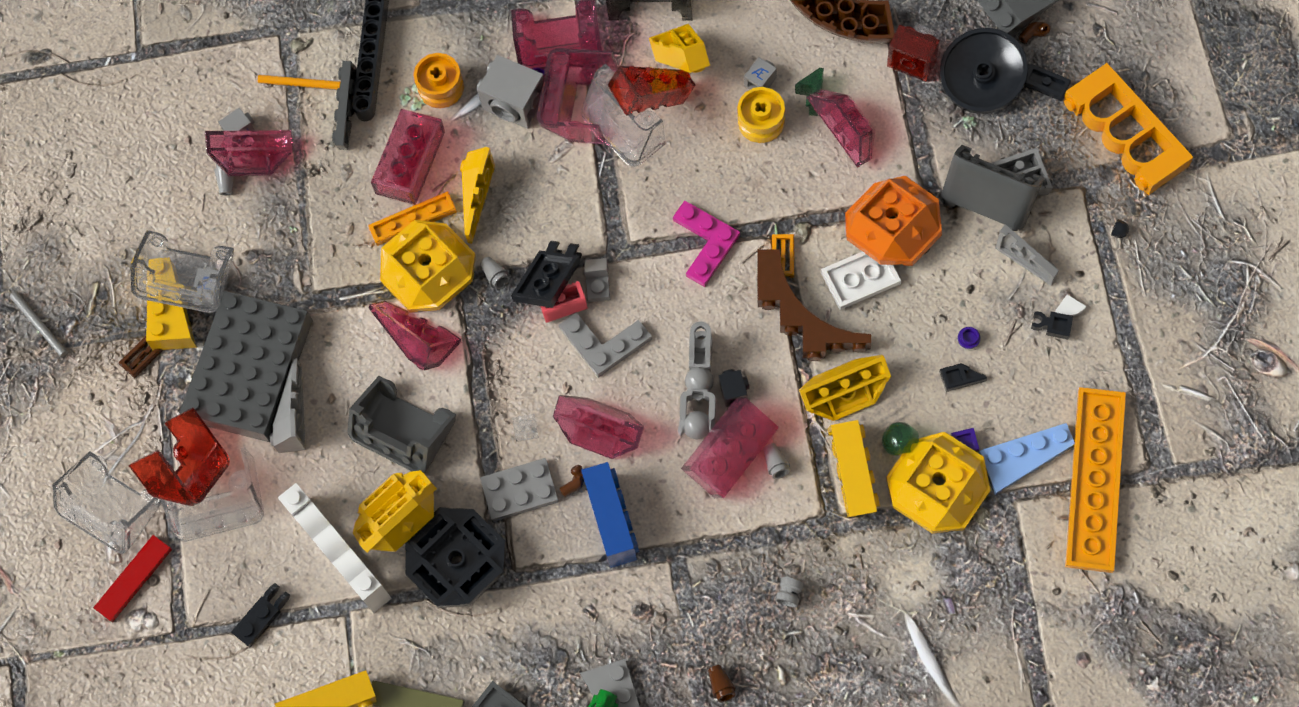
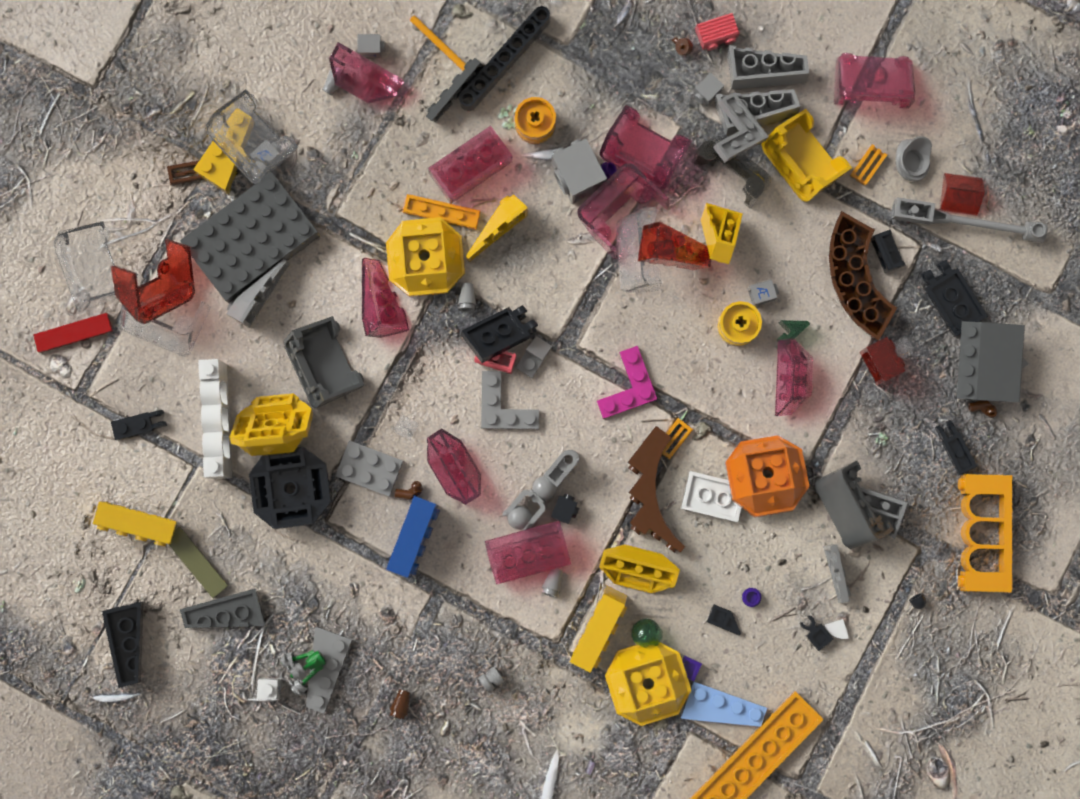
camera: 30 degrees right, 15 degrees up
light grey bar [10,292,68,358] -> none
black dish [940,28,1028,114] -> none

